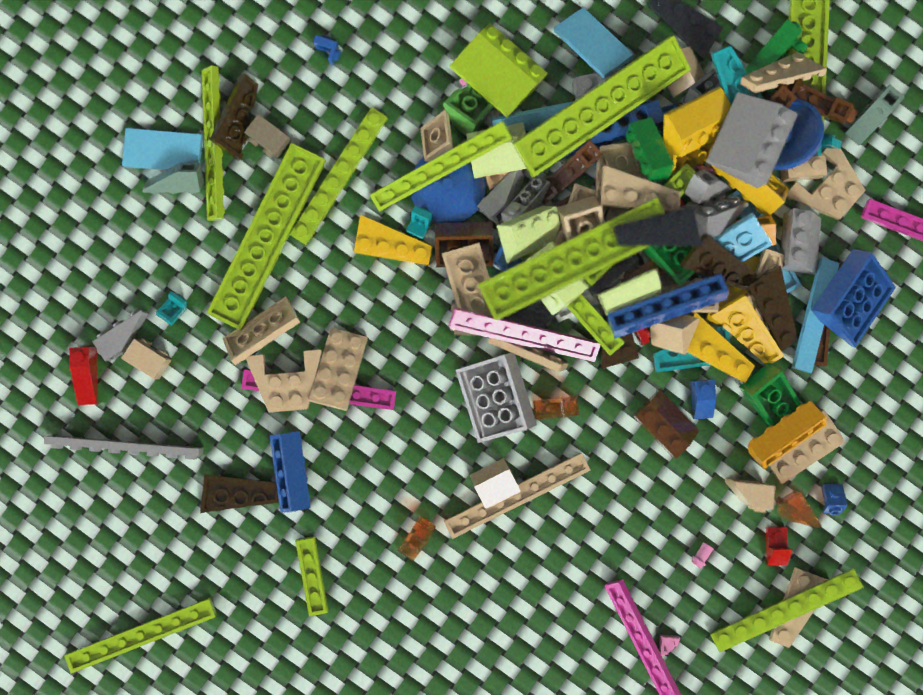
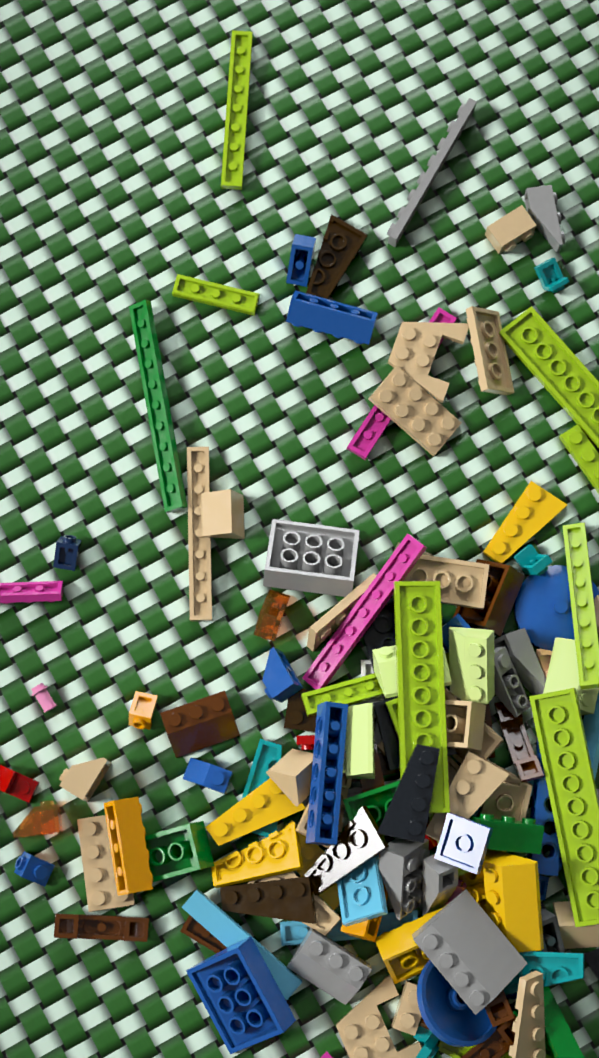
camera: 110 degrees right, 10 degrees down
red slope [69,347,98,405] -> none
clear orange slope [397,516,436,561] -> none
none -> dark blue bracket [53,535,82,571]
none -> reddish brown slope [54,914,149,942]
none -> green plate [129,300,188,513]
none -> light orange bracket [129,691,158,730]
none -> blue slope [262,647,303,703]
none -> blue slope [286,234,316,287]
none -> plate [434,813,493,874]

